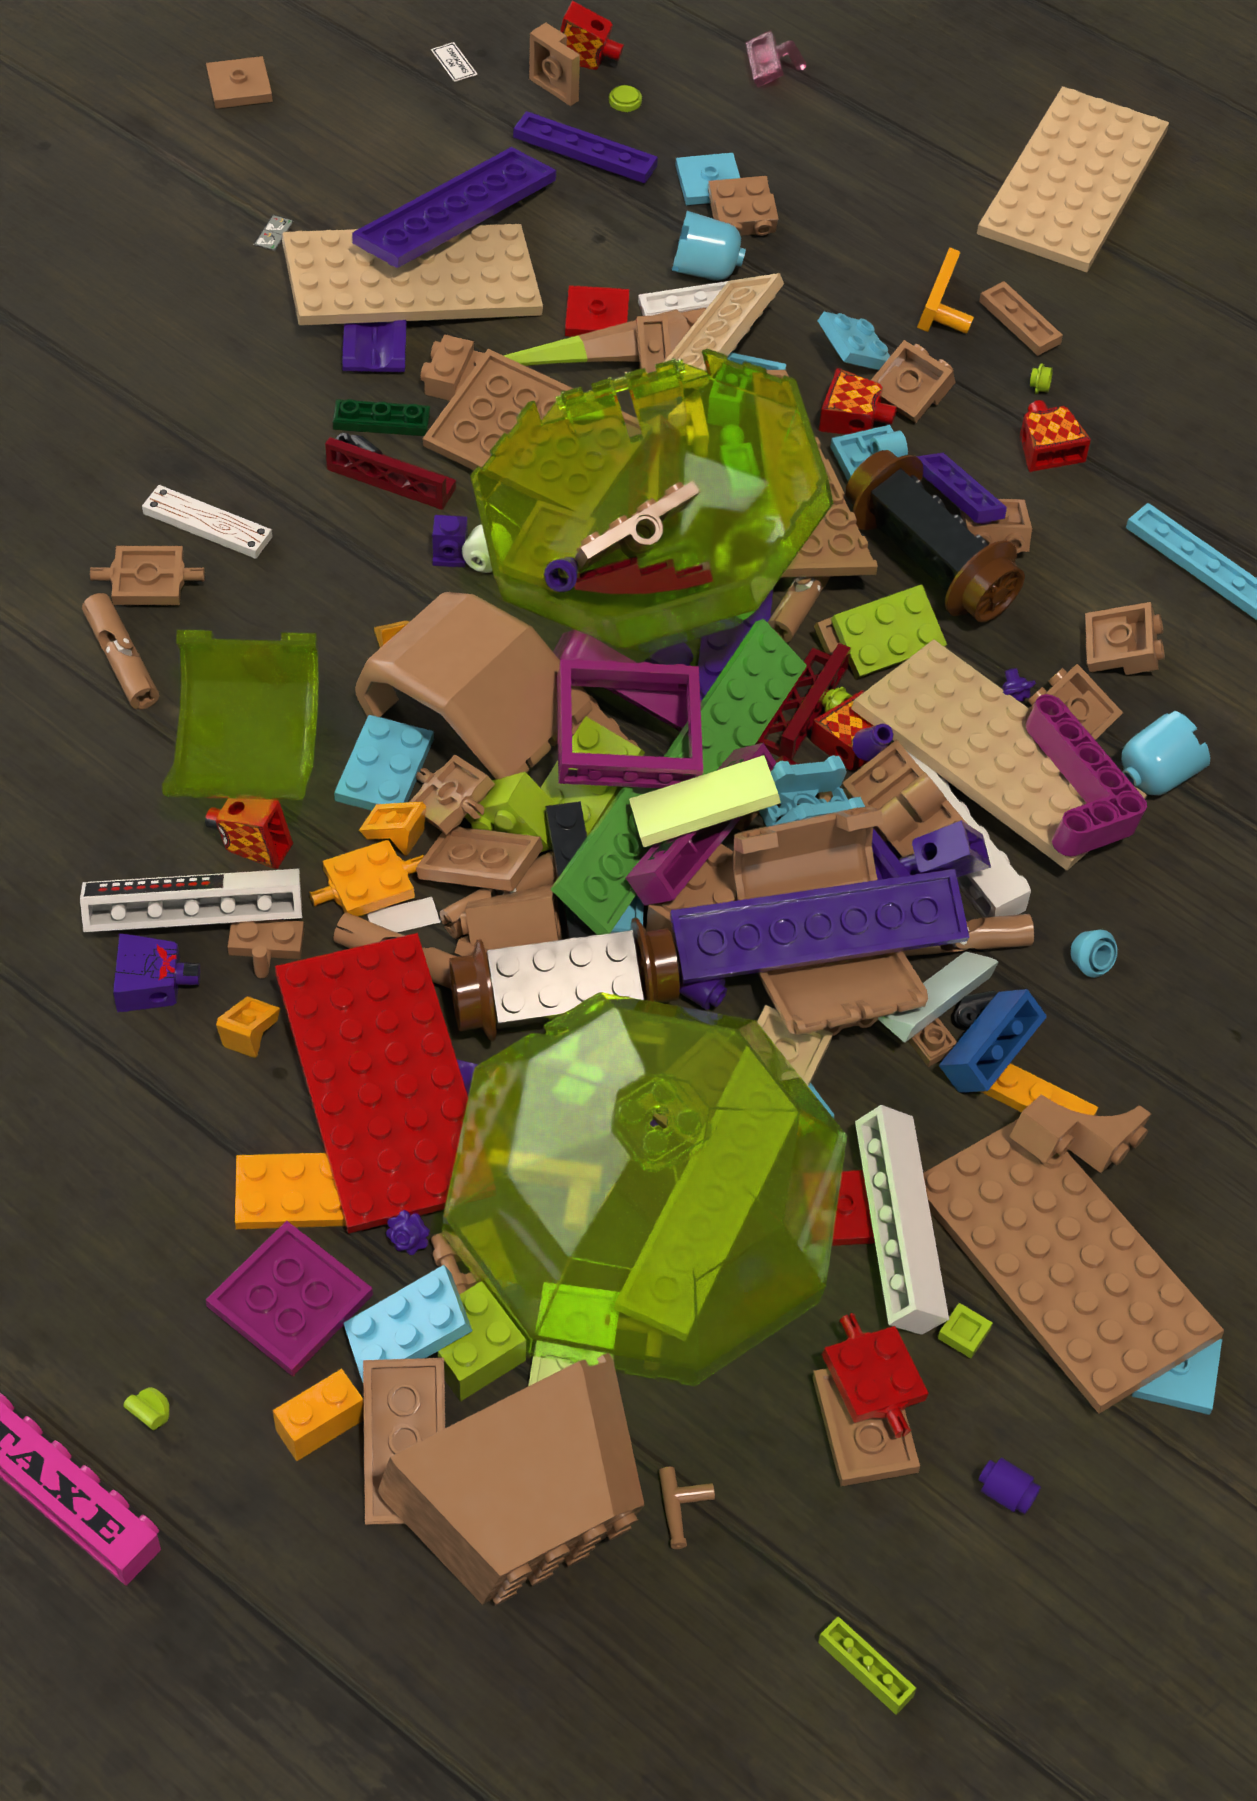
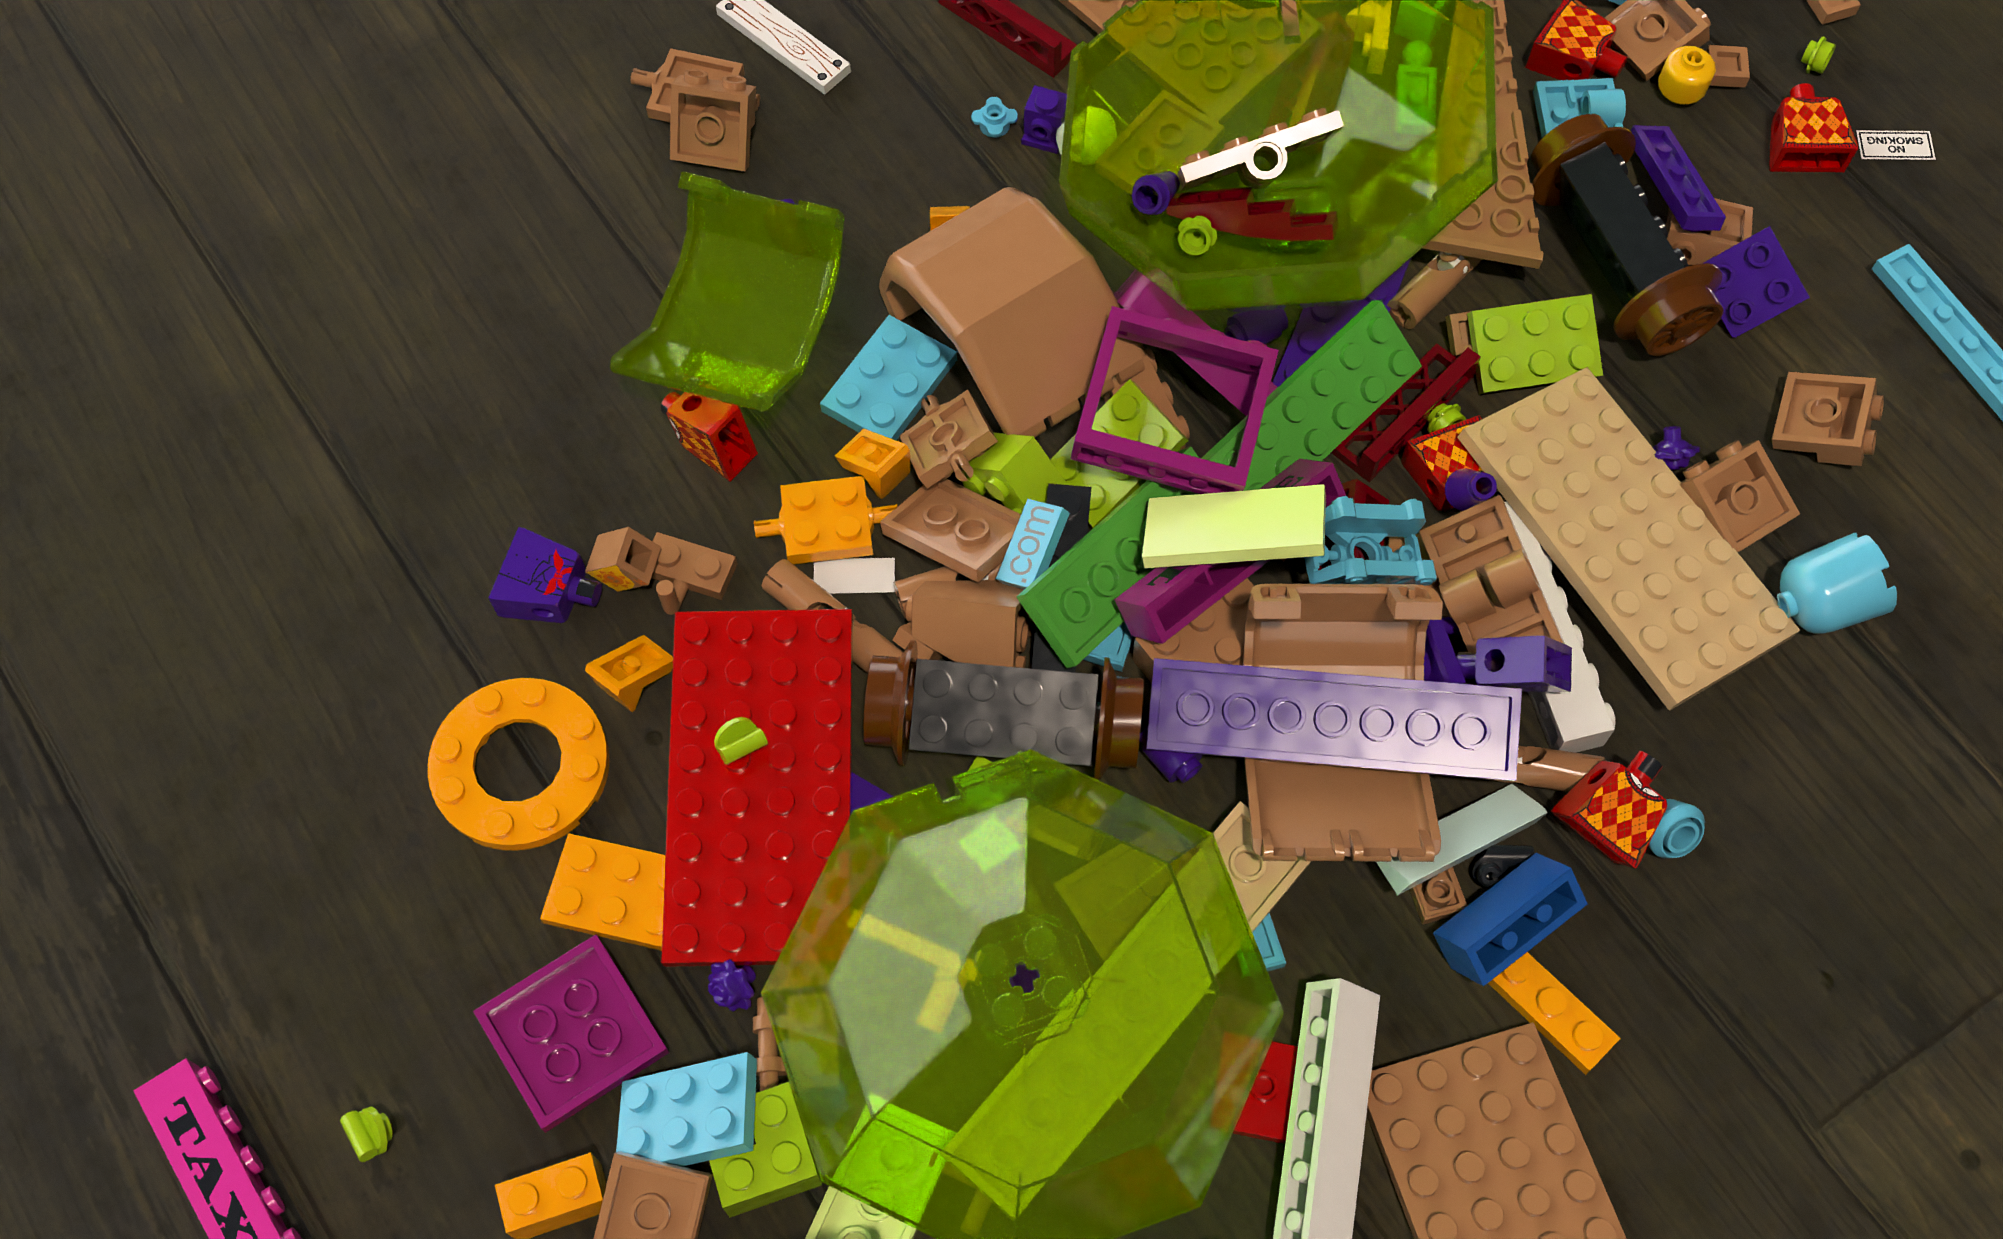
camera: 20 degrees right, 10 degrees up
white brick [80,869,302,932] -> none
medium nougat piece [82,593,159,710] -> none
medium nougat arch [1009,1094,1151,1173] -> none
magenta beam [1026,694,1147,856] -> none
none -> light orange plate [428,678,610,851]
none -> medium nougat brick [585,527,661,592]
none -> medium nougat plate [670,69,756,171]
none -> lime plate [714,717,768,765]
none -> medium azure plate [971,97,1018,138]
none -> medium azure tile [996,499,1070,590]
none -> lime plate [1177,215,1217,255]
none -> red torso [1551,751,1667,869]
none -> yellow head [1658,46,1716,105]
none -> dark purple bracket [1704,226,1810,337]
none -> medium nougat plate [1706,45,1750,88]
none -> white sticker [1856,130,1936,160]

